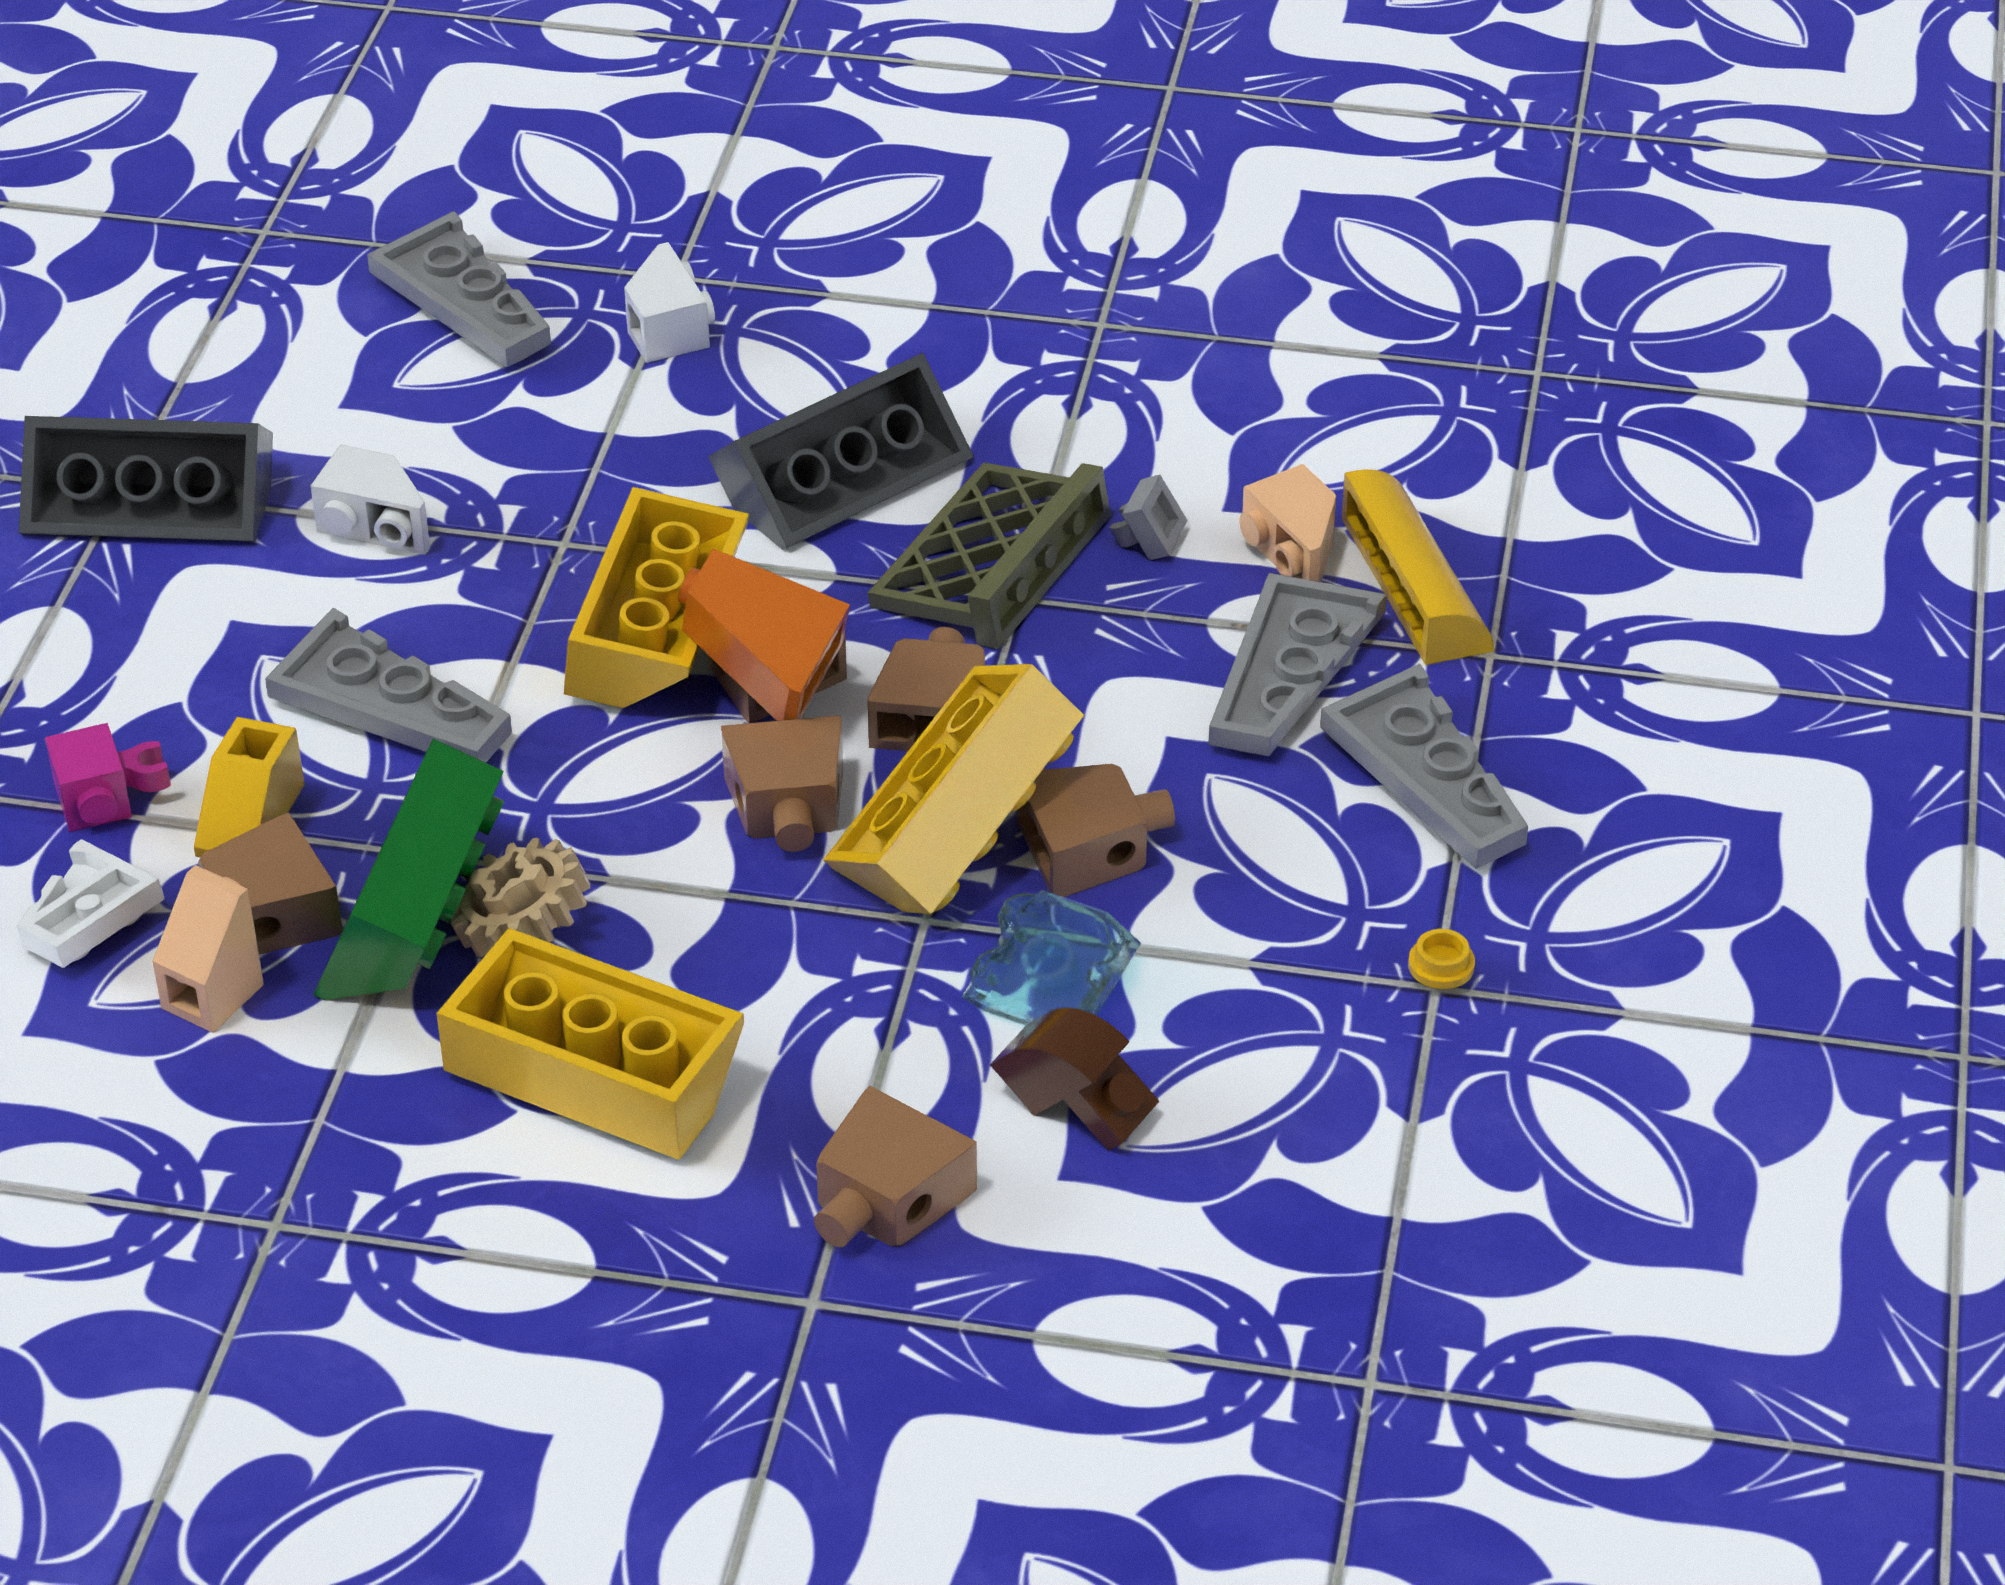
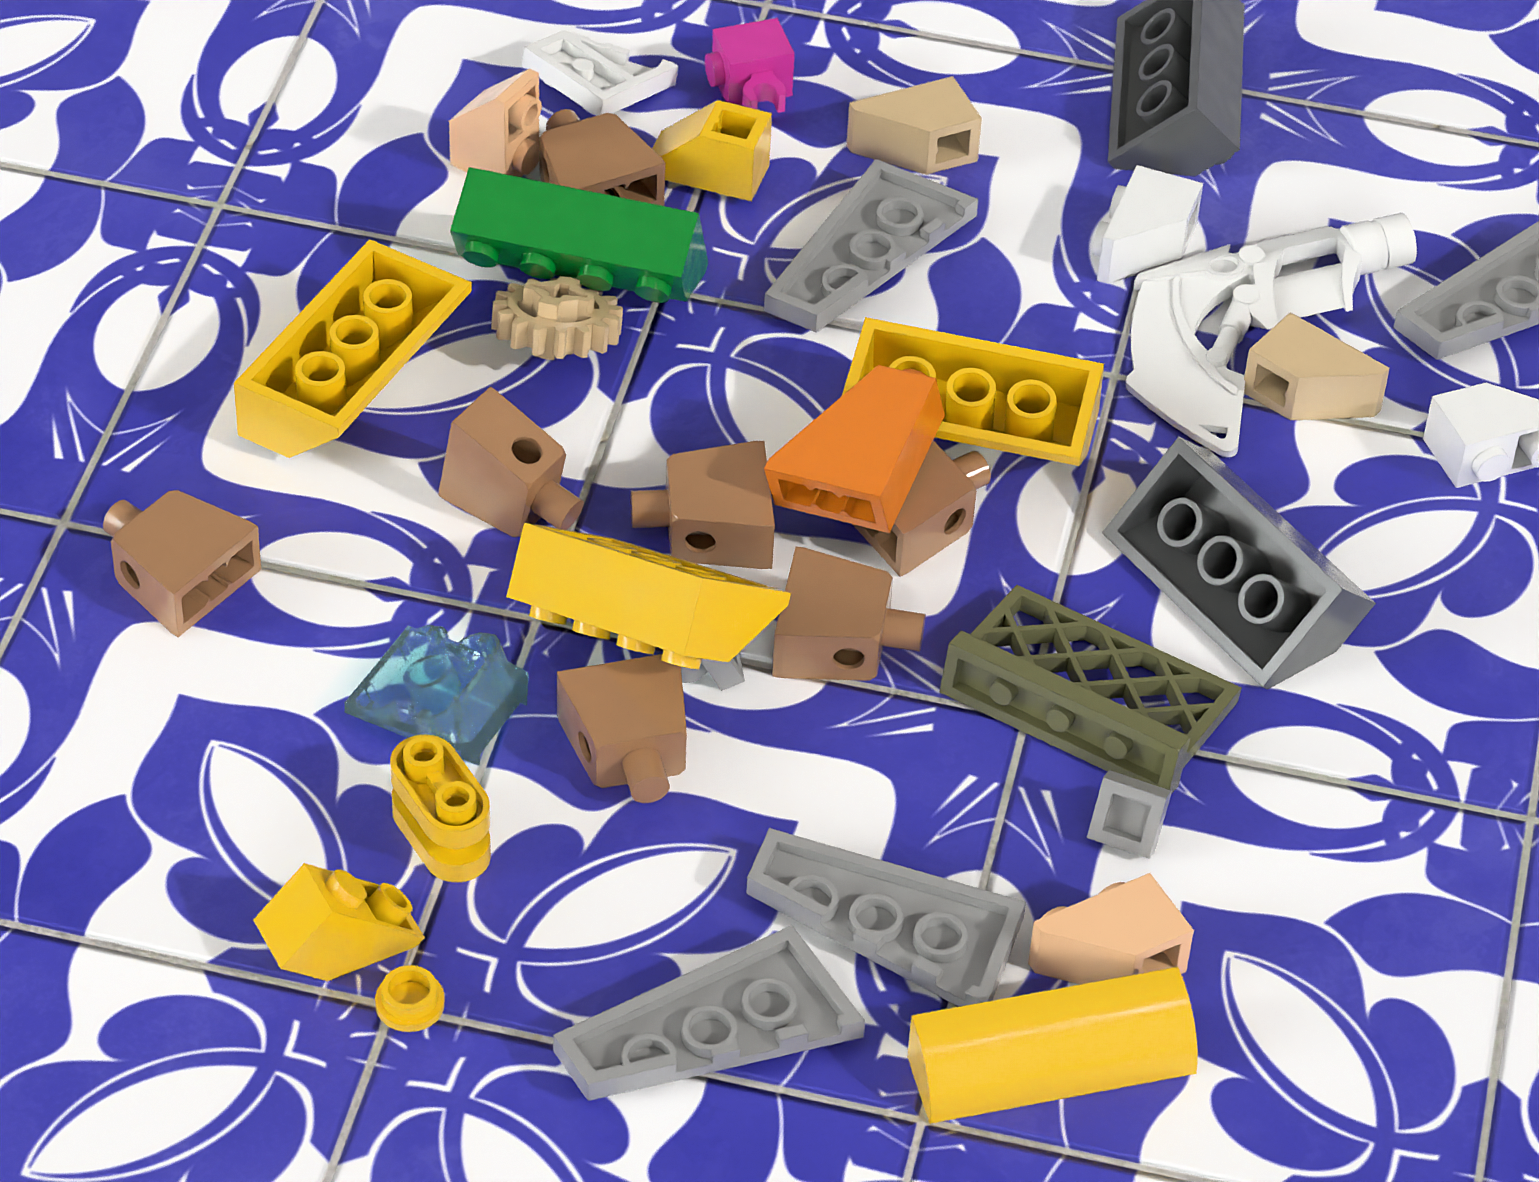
camera: 90 degrees right, 5 degrees up
reddish brown brick [990,1007,1159,1151] -> none
none -> yellow slope [253,863,425,981]
none -> yellow brick [390,735,491,882]
none -> medium nougat torso [438,386,584,537]
none -> tan slope [847,76,982,175]
none -> white piece [1126,212,1417,458]
none -> tan slope [1244,312,1390,421]

